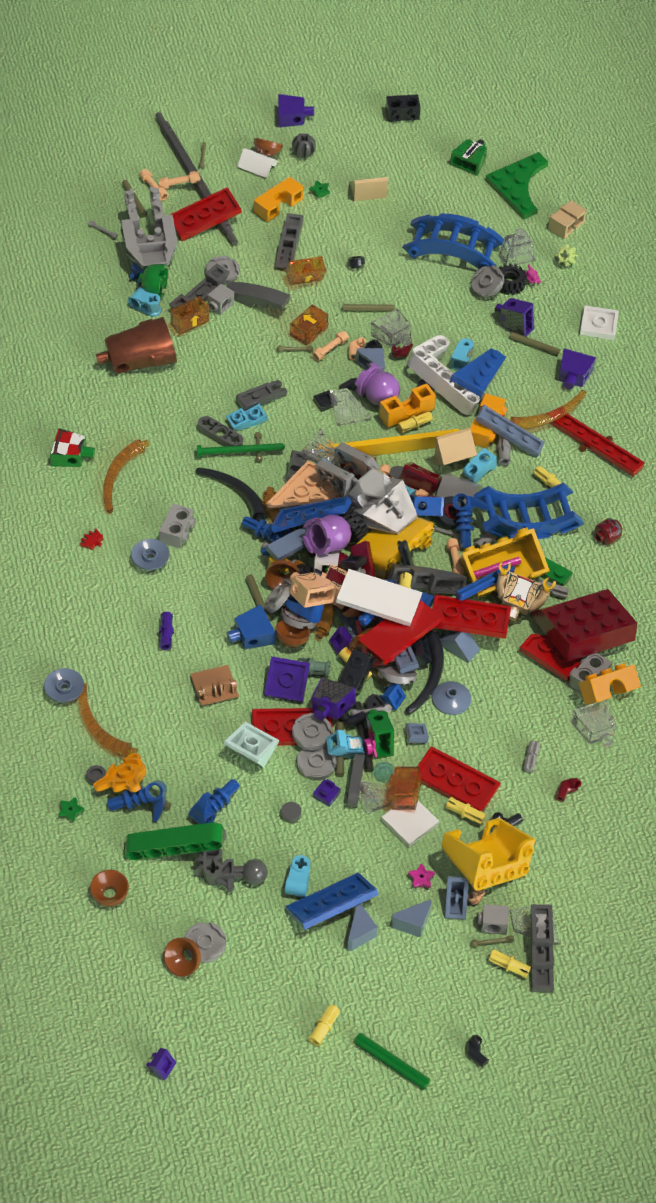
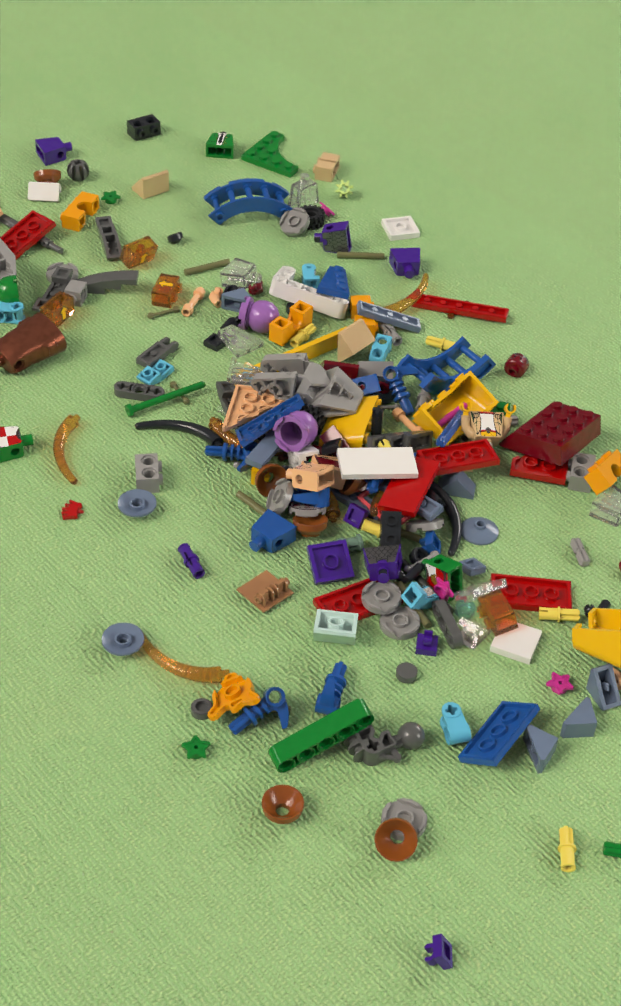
camera: 25 degrees left, 10 degrees down
none -> clear wing [454,578,508,603]

